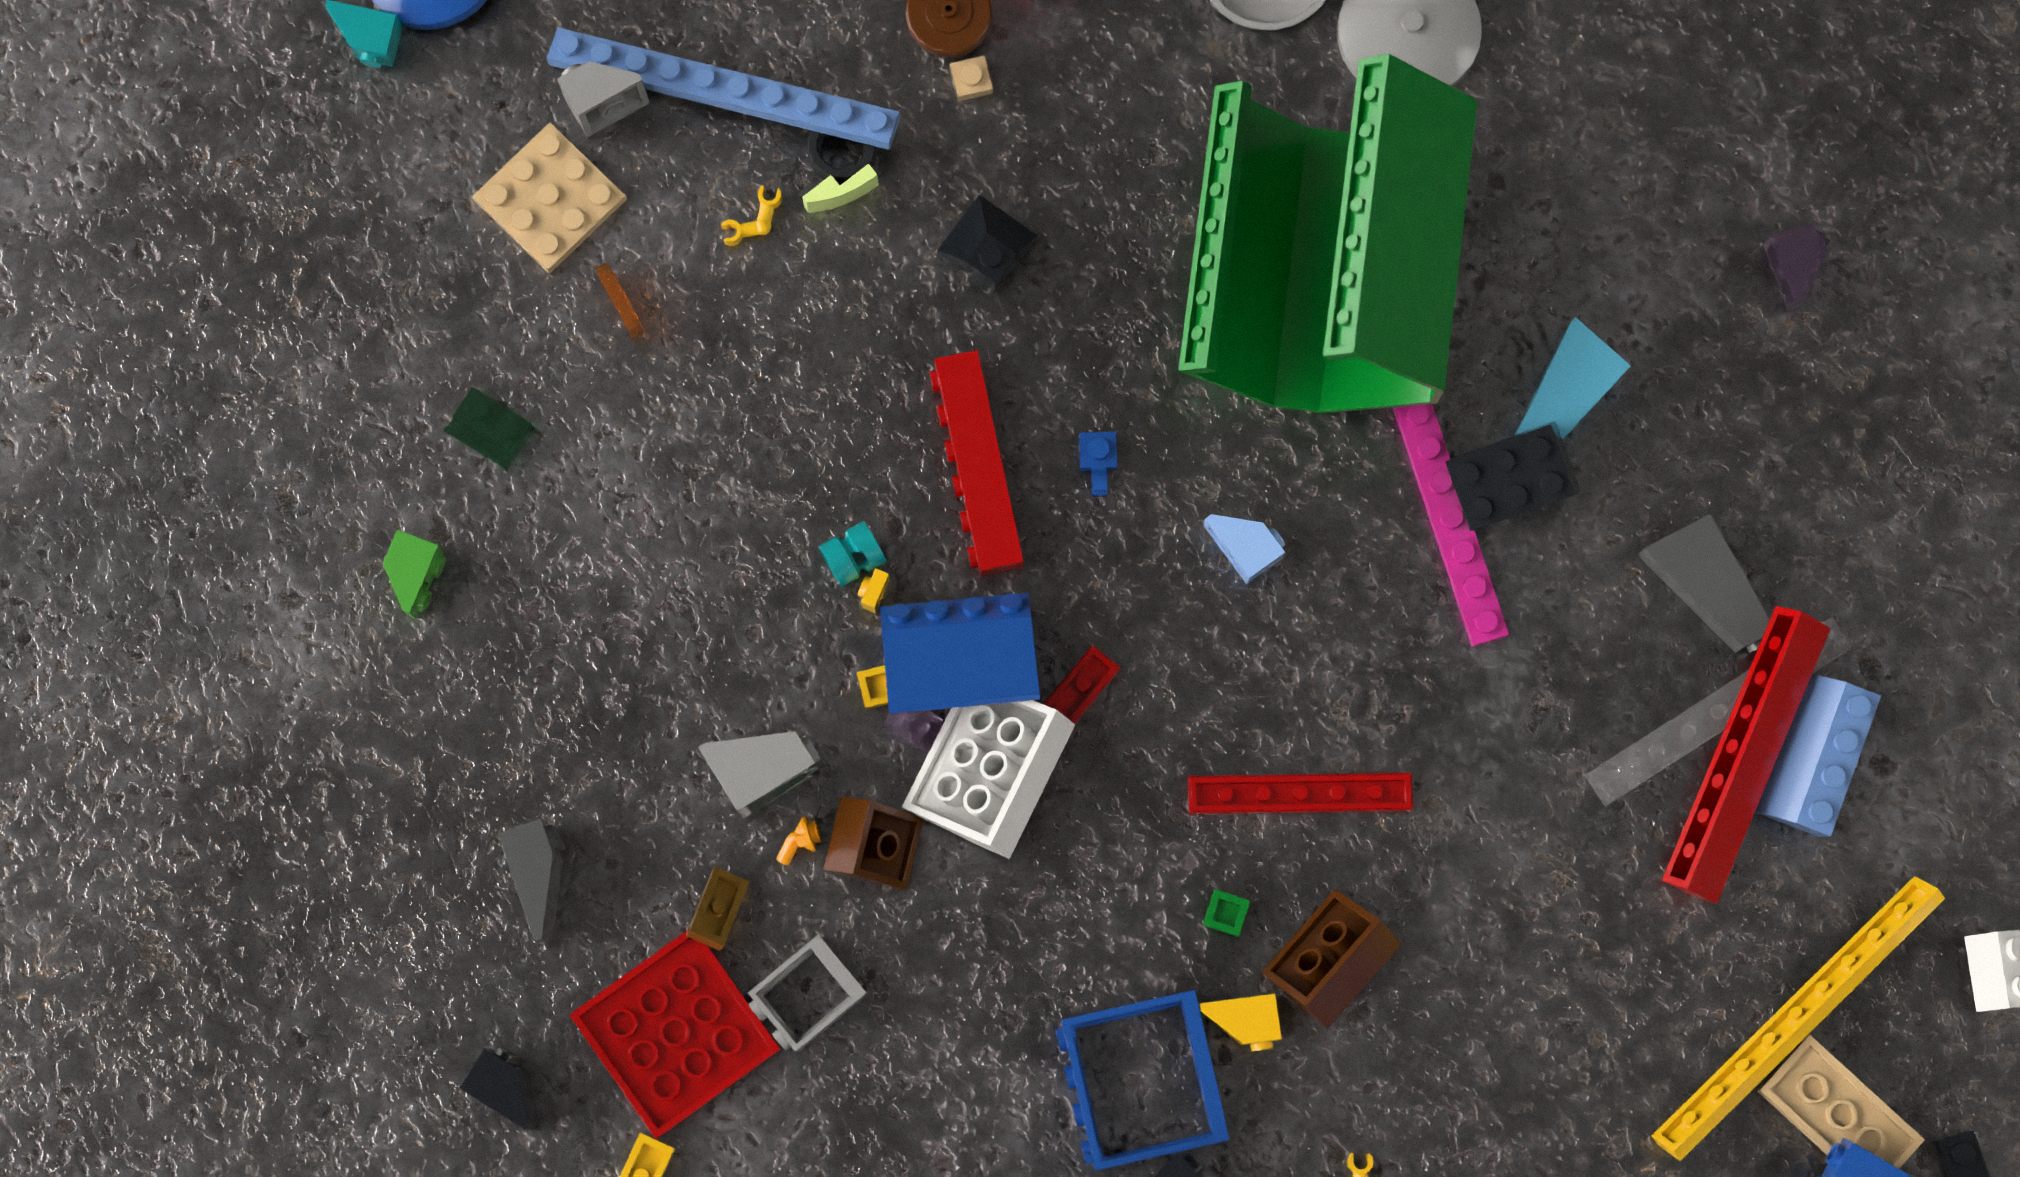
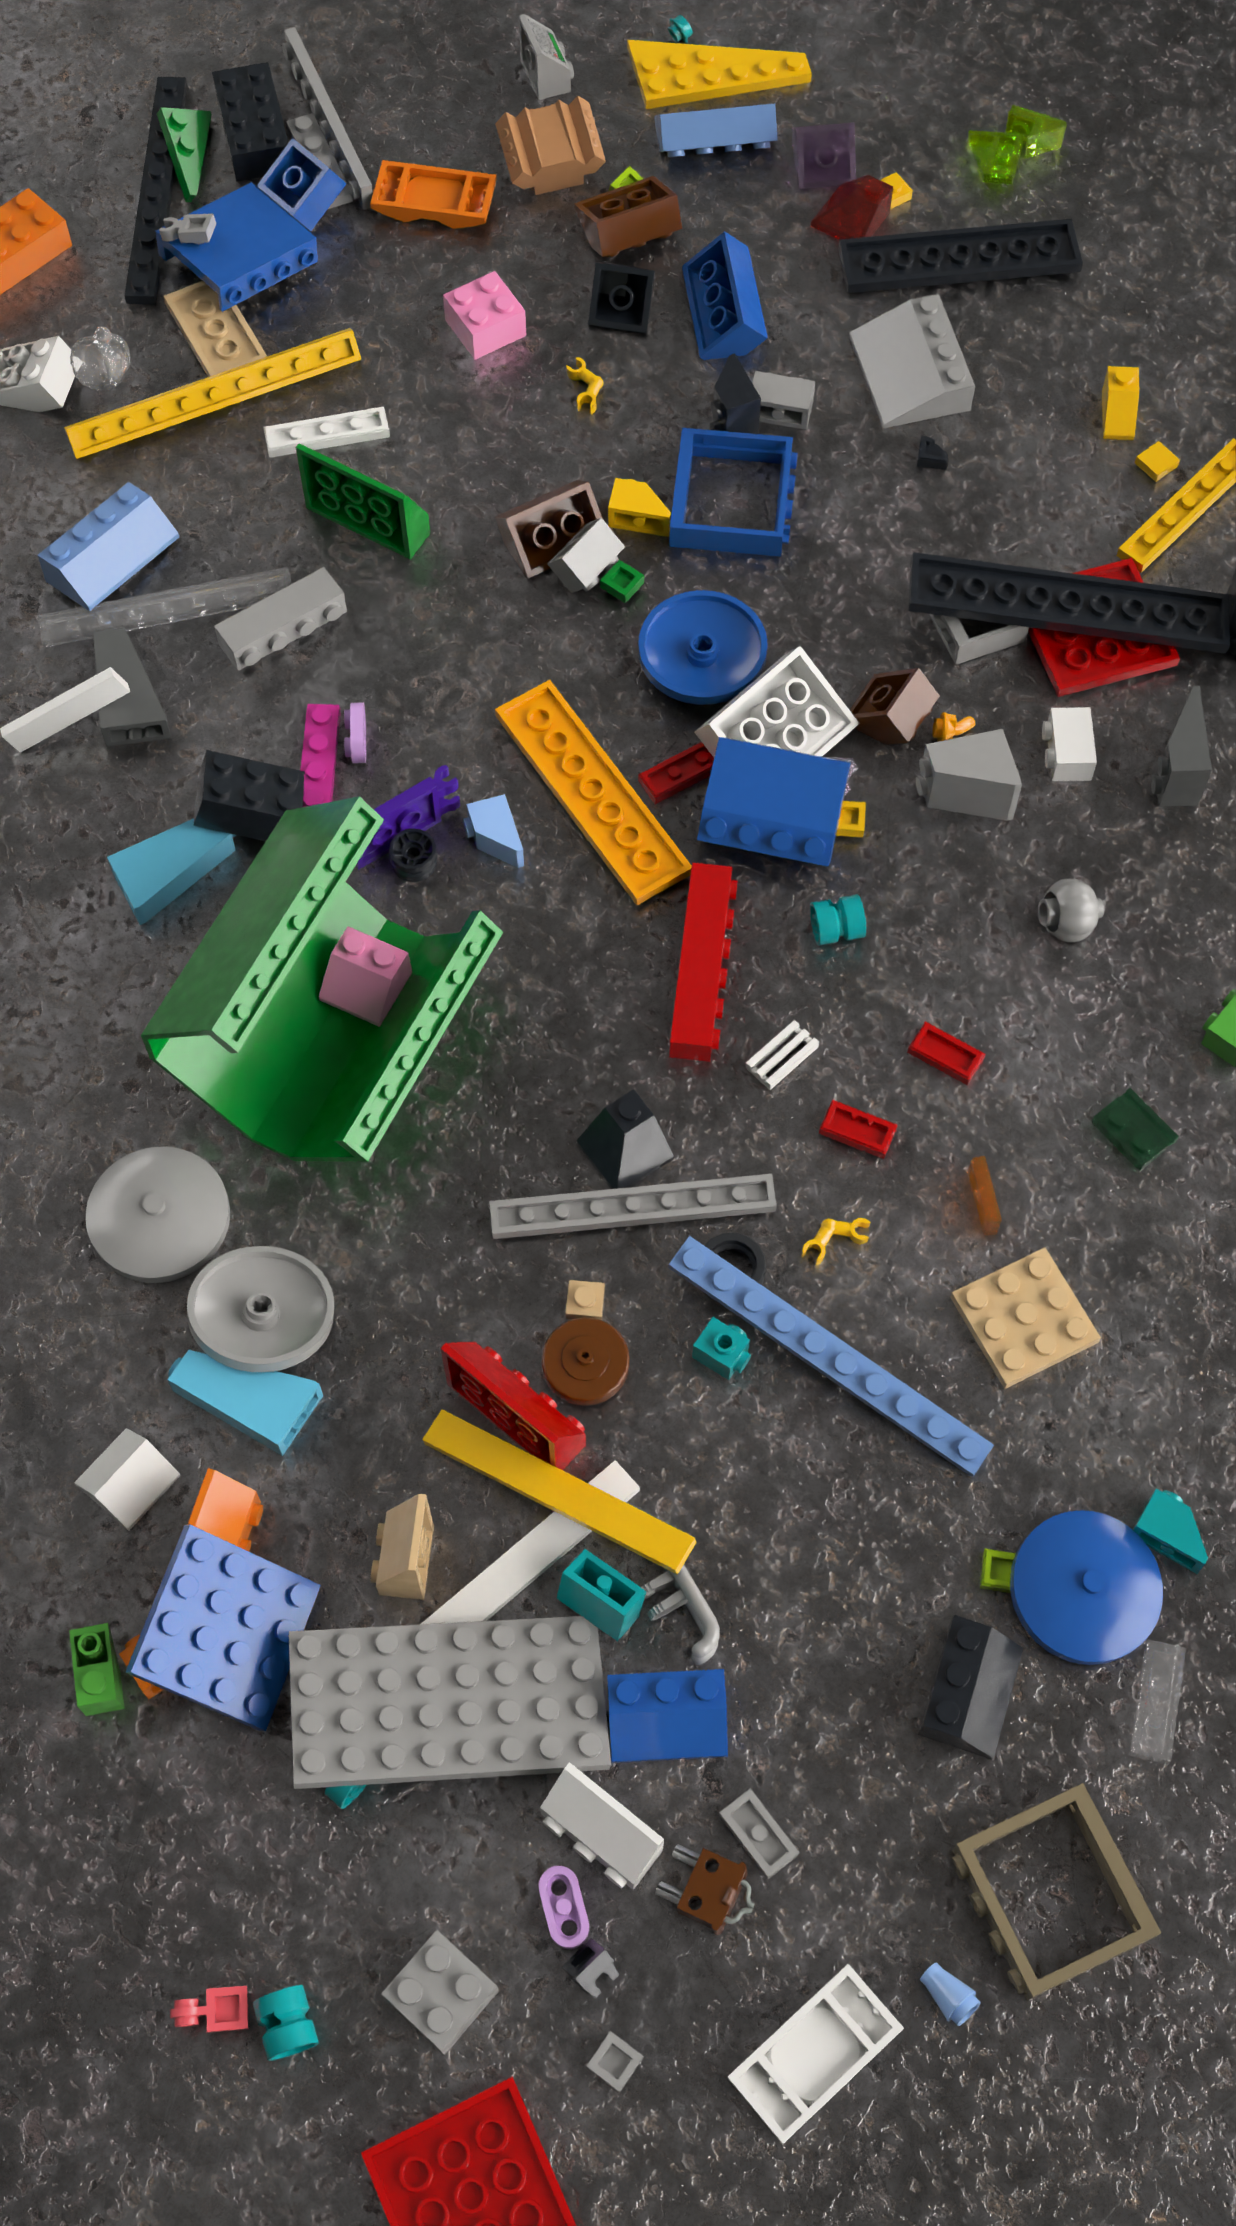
camera: 160 degrees left, 15 degrees down
light grey slope [557,61,650,138] -> none
pearl gold plate [686,866,749,951] -> none
yellowish green slope [802,164,879,213] -> none
yellow plate [858,568,890,614] -> none
blue plate [1079,432,1117,496] -> none
red tile [1188,773,1413,814] -> none
red brick [1662,606,1831,904] -> none
none -> white tile [0,667,130,753]
none -> clear piece [70,326,131,391]
none -> light grey brick [214,567,347,671]
none -> white tile [263,407,390,458]
none -> green slope [295,443,431,560]
none -> bright pink slope [319,926,412,1027]
none -> lavender plate [344,702,366,763]
none -> dark purple tile [356,765,461,870]
none -> black wheel [389,829,438,882]
none -> light grey plate [489,1174,777,1239]
none -> light orange plate [495,680,692,905]
none -> brick [548,518,625,593]
none -> blue dish [638,590,768,705]
none -> teal brick [692,1317,751,1380]
none -> white tile [746,1020,819,1090]
none -> red plate [819,1099,898,1159]
none -> red tile [907,1021,986,1086]
none -> black plate [908,552,1230,653]
none -> light grey plant [1038,879,1104,942]
none -> white brick [1042,707,1097,781]

